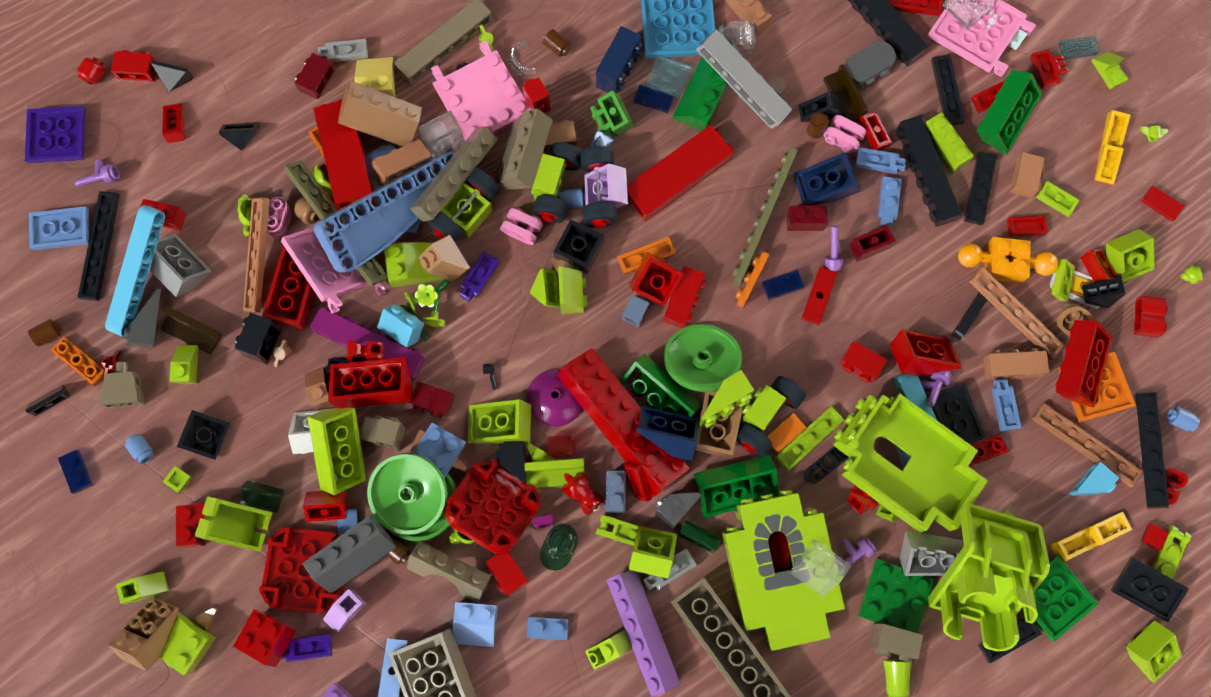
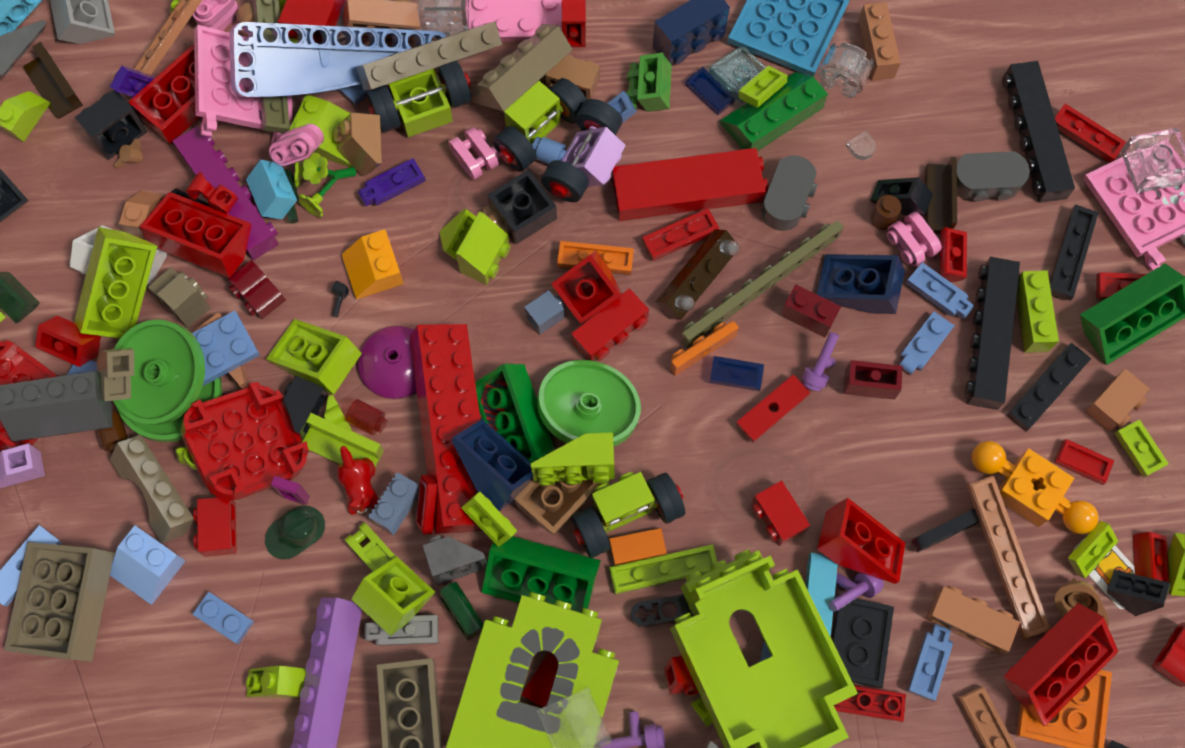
camera: 30 degrees right, 5 degrees down
light grey brick [696,29,792,129] -> none
none -> dark tan brick [97,348,134,402]
none -> dark purple hinge [110,66,156,97]
none -> bright pink brick [269,124,324,166]
none -> light orange slope [341,229,404,300]
none -> lime plate [461,492,517,547]
none -> red plate [642,208,720,261]
none -> dark brown piece [655,229,740,320]
none -> lime plate [739,65,787,108]
none -> dark grey brick [761,155,818,231]

